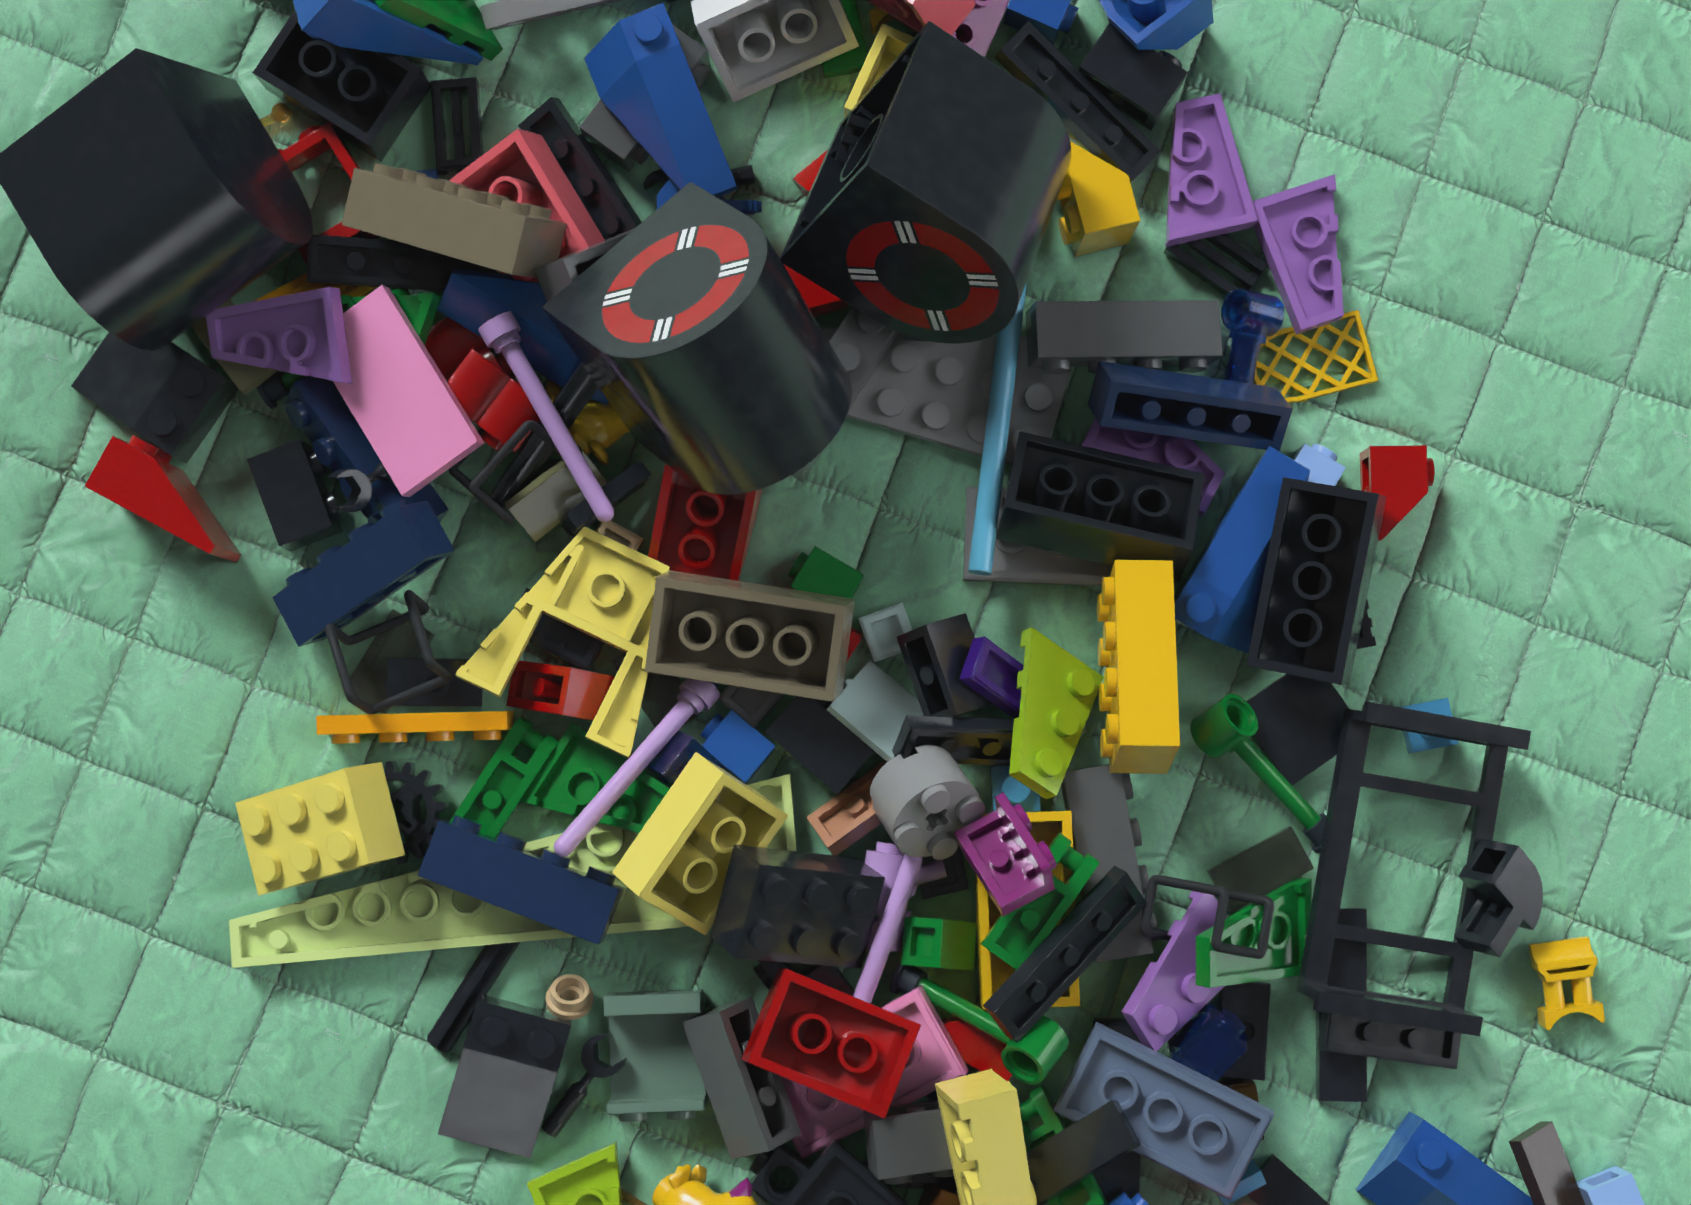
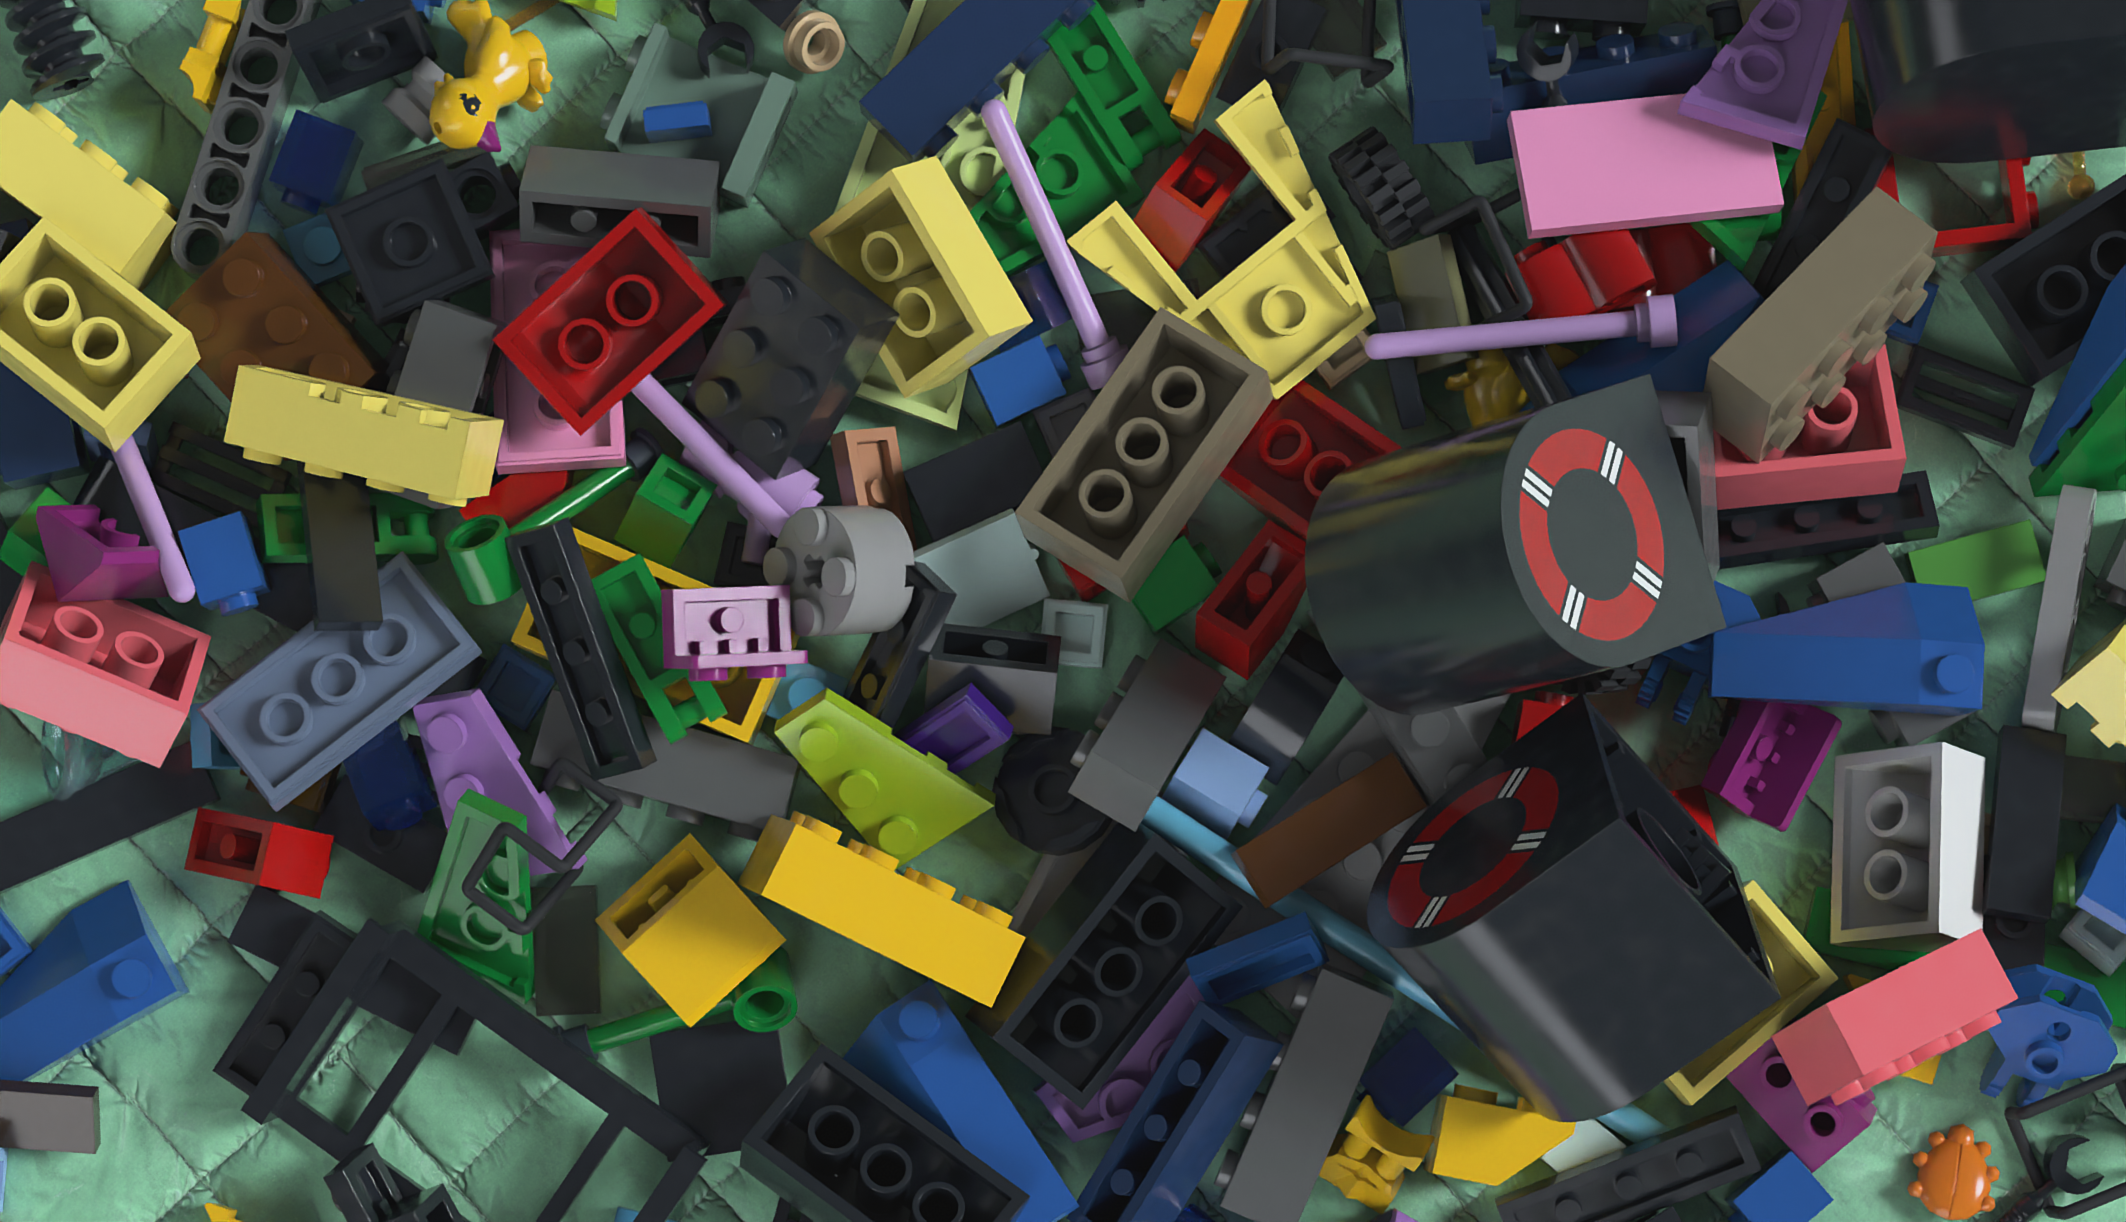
camera: 110 degrees right, 0 degrees up
none -> red slope [184,808,334,899]
none -> blue tile [476,643,557,732]
none -> yellow slope [595,833,786,1028]
none -> blue tile [643,101,713,143]
none -> black tile [992,726,1113,856]
none -> dark grey brick [1068,638,1227,832]
none -> light blue brick [1161,728,1269,840]
none -> blue tile [1186,911,1330,1005]
none -> red slope [1195,520,1307,680]
none -> black brick [1228,628,1344,786]
none -> reddish brown tile [1231,752,1427,909]
none -> yellow piece [1319,1095,1435,1214]
none -> black tyre [1328,126,1435,250]
none -> clear blue brick [1356,1027,1459,1127]
none -> magenta bracket [1700,700,1842,832]
none -> bright green tile [1904,519,2046,602]

